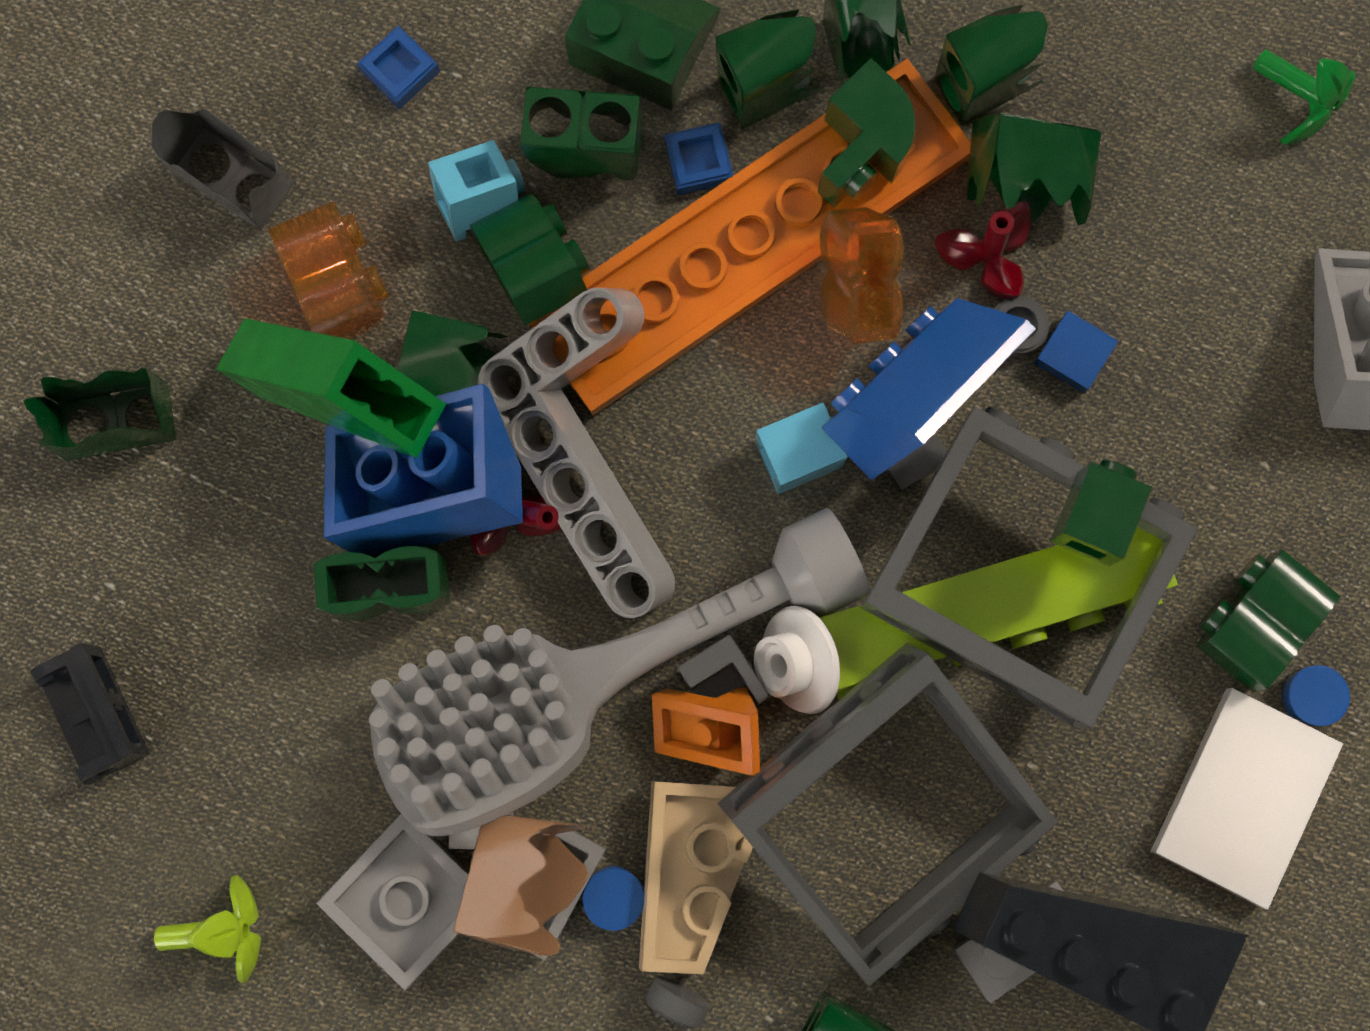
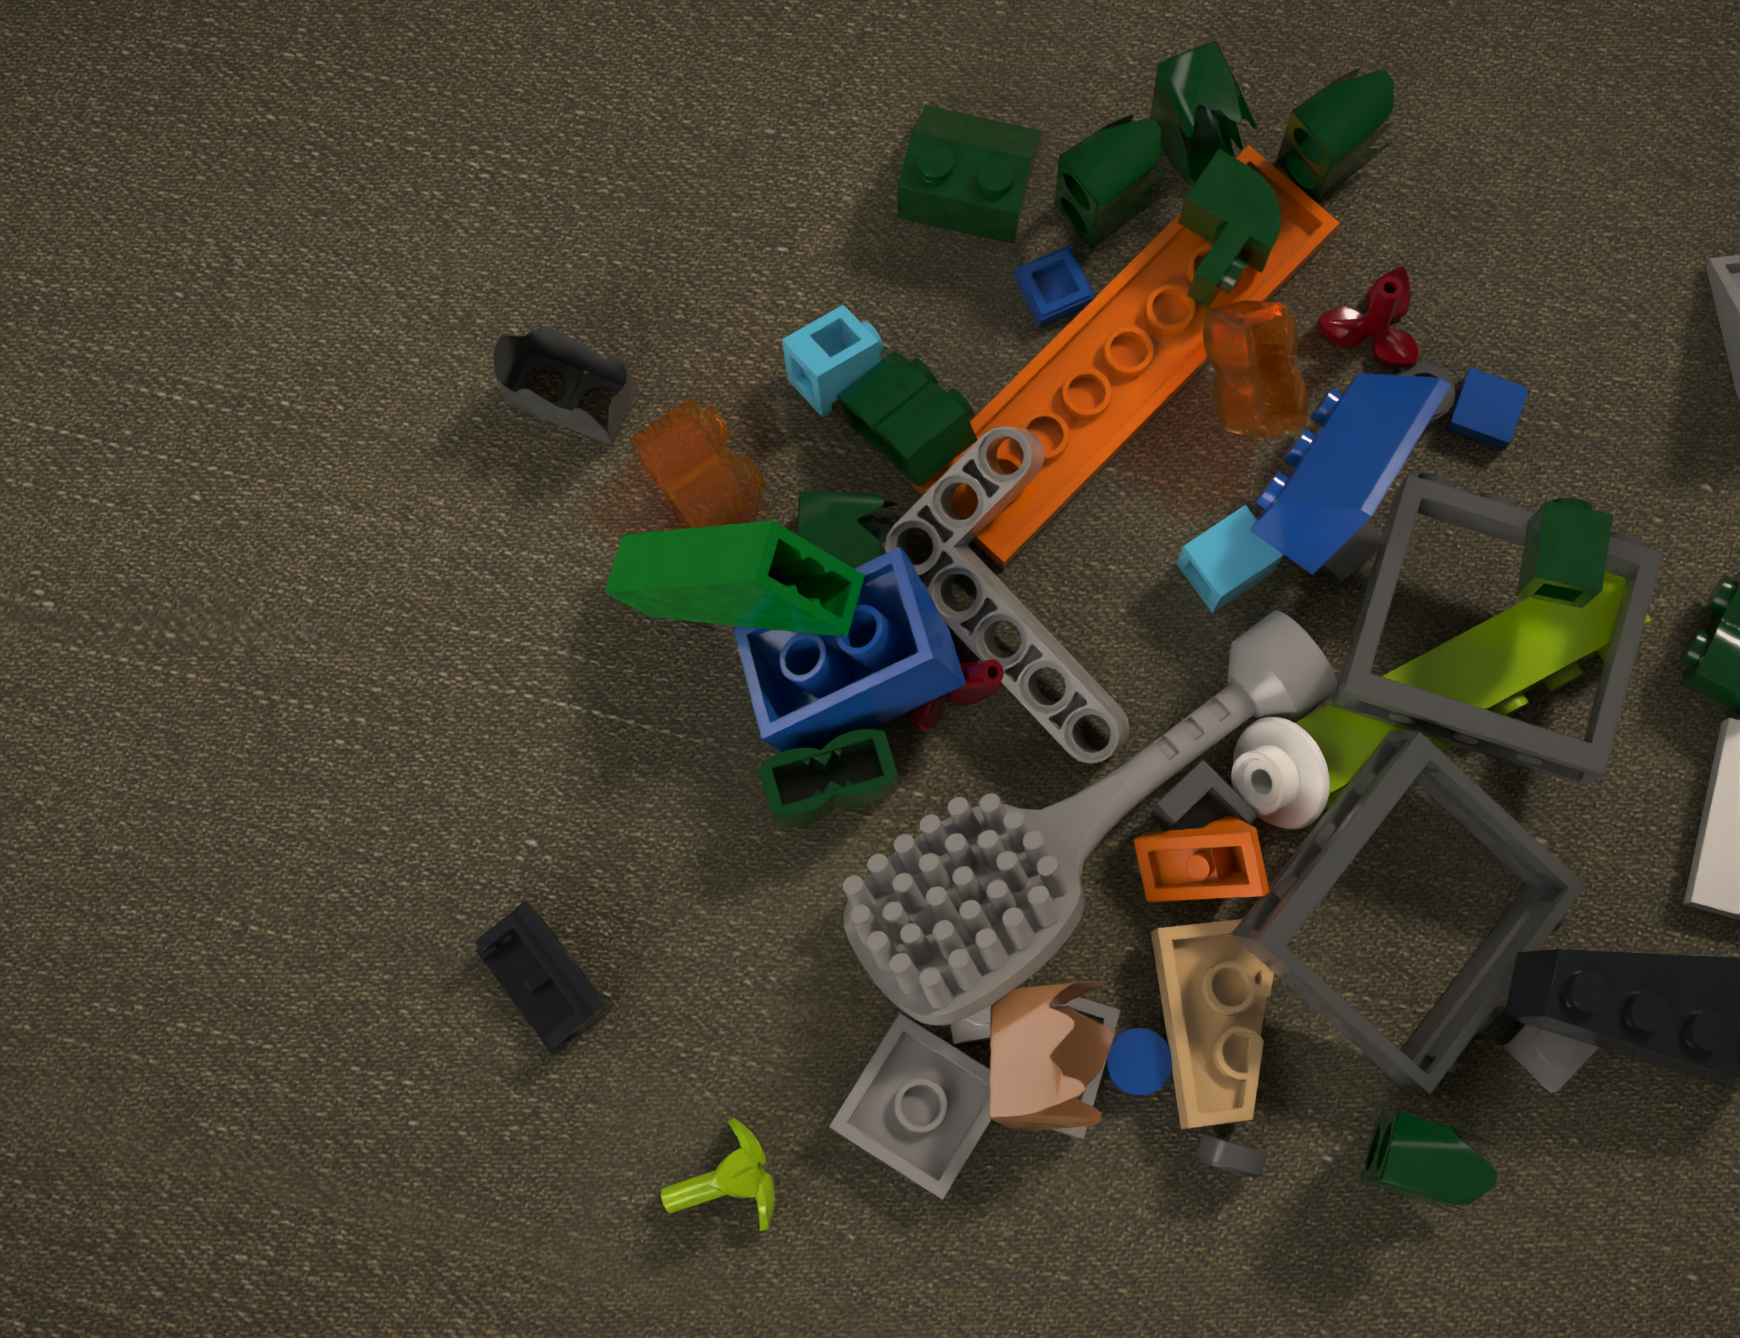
camera: 10 degrees left, 5 degrees down
dark green piece [23,368,177,461] -> none
blue tile [357,26,440,110] -> none
dark green piece [520,86,645,181] -> none
dark green piece [966,113,1101,226] -> none
green plant [1253,49,1356,145] -> none

